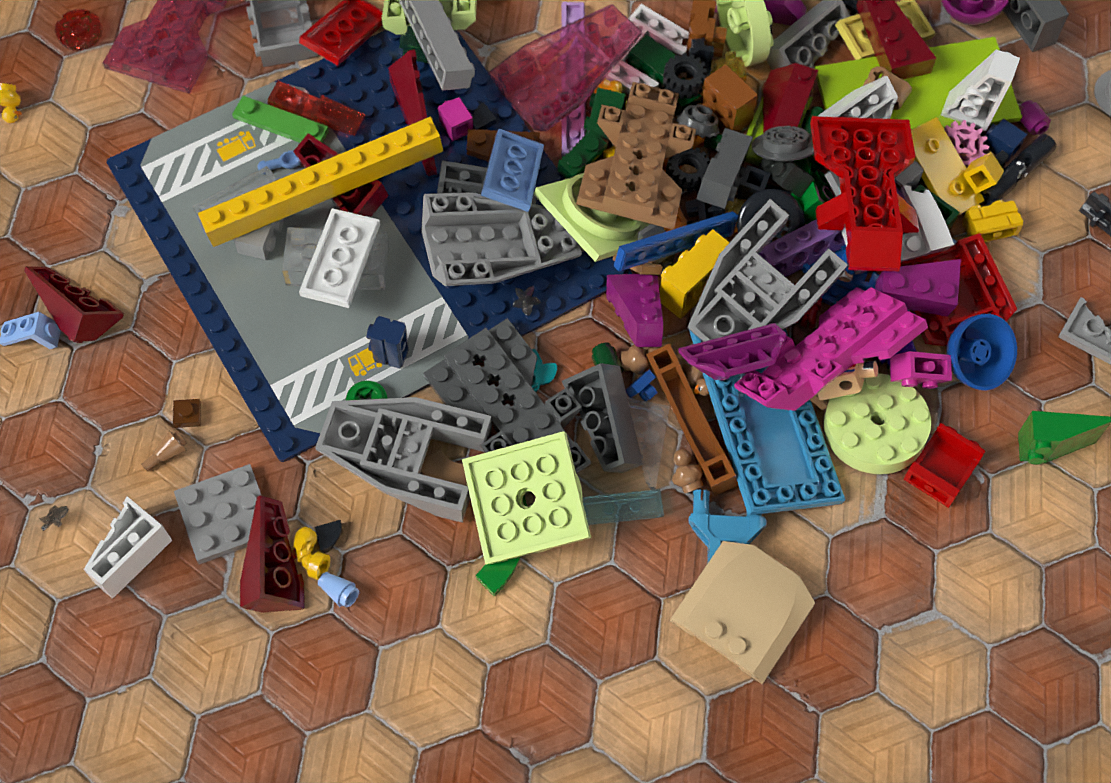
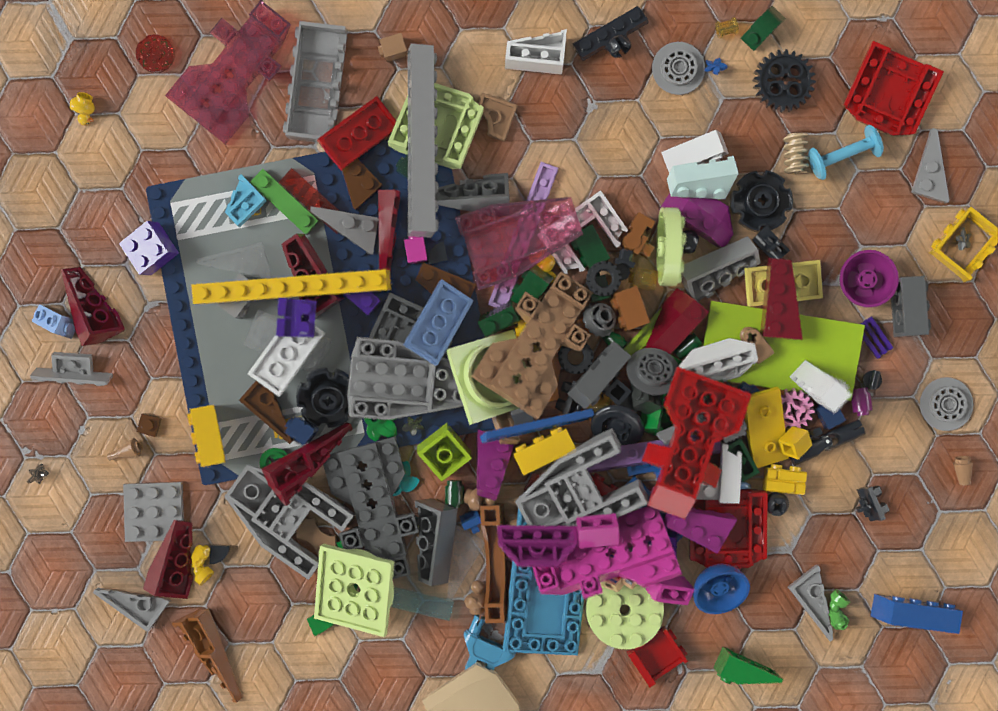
camera: 25 degrees right, 25 degrees up
white wedge [84,497,172,599] -> none
medium blue piece [258,150,301,173] -> none
light blue cone [318,572,359,607] -> none
none -> light grey bracket [30,352,113,386]
none -> light grey wing [93,588,171,632]
none -> brick [119,221,179,276]
none -> dark orange wedge [172,609,243,703]
none -> yellow brick [187,404,226,467]
none -> medium azure wing [225,174,267,228]
none -> reddish brown wing [239,381,294,444]
none -> dark red wedge [262,422,353,506]
none -> dark purple hips [276,297,317,338]
none -> black piece [296,367,350,428]
none -> light grey wing [310,206,378,255]
none -> reddish brown wing [342,159,383,210]
none -> dark purple brick [344,292,382,316]
none -> green plate [364,418,397,442]
none -> lime brick [417,423,472,481]
none -> dark grey wedge [435,173,510,216]
none -> dark pink brick [576,513,619,548]
none -> black piece [767,492,789,516]
none -> dark purple tile [860,316,894,359]
none -> black plate [862,370,882,391]

